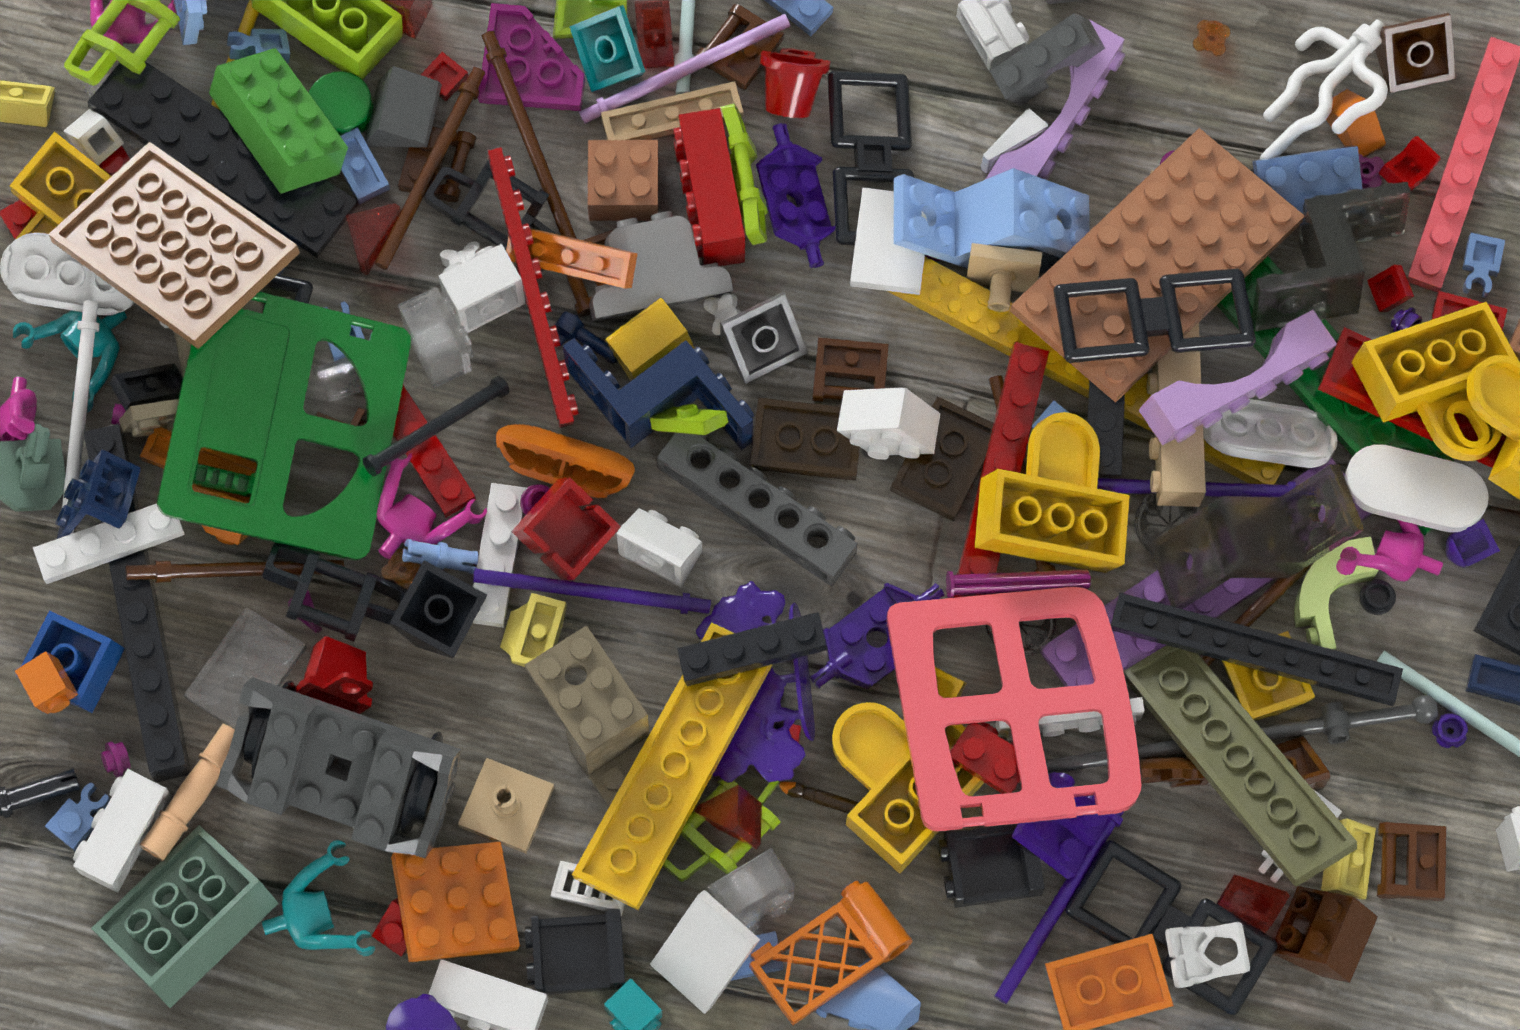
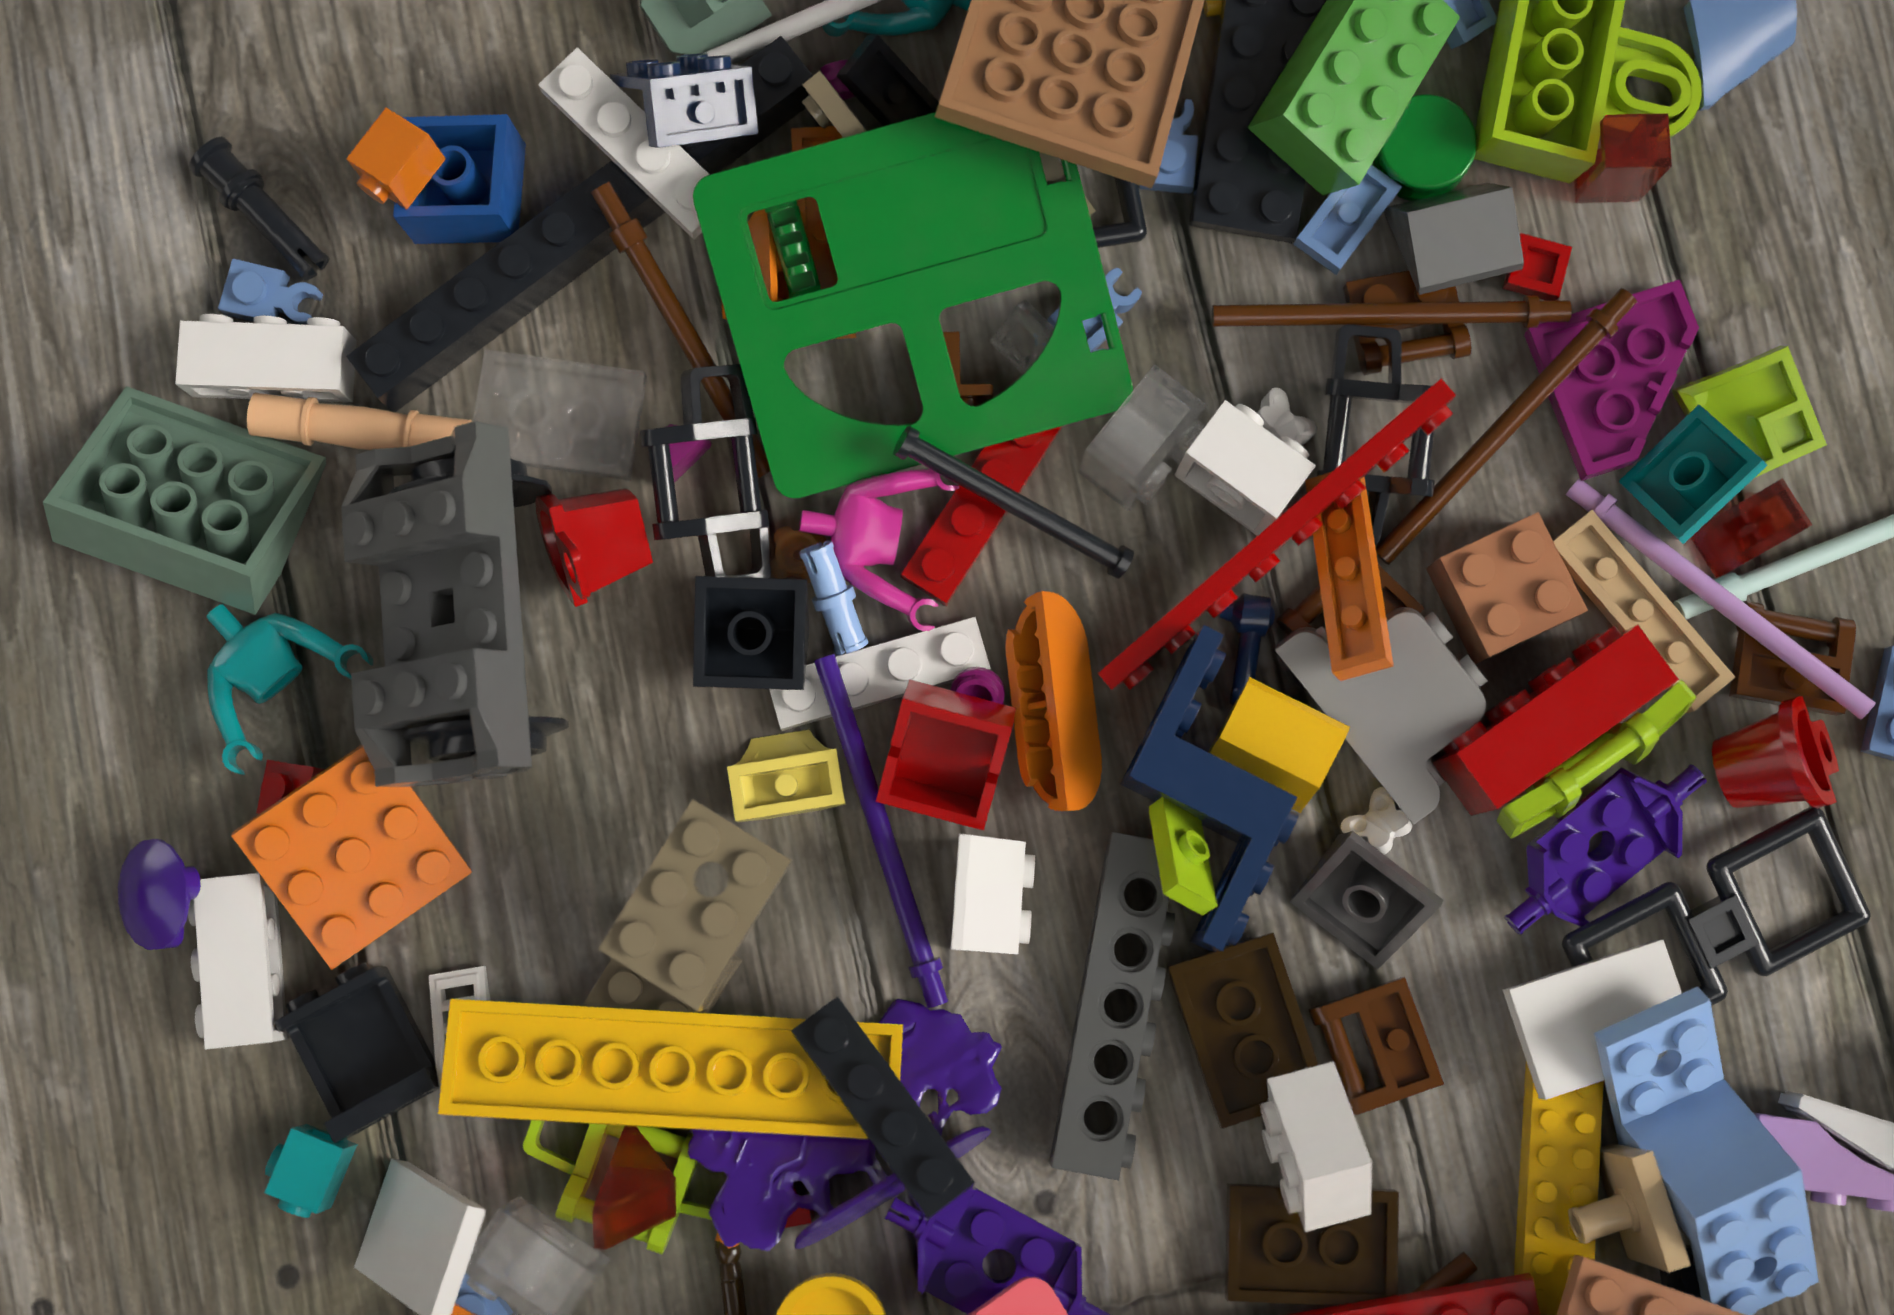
camera: 65 degrees right, 10 degrees up
magenta plate [101,741,131,777] -> none
clear red slope [346,203,401,276] -> none
tan tile [458,758,555,854] -> none

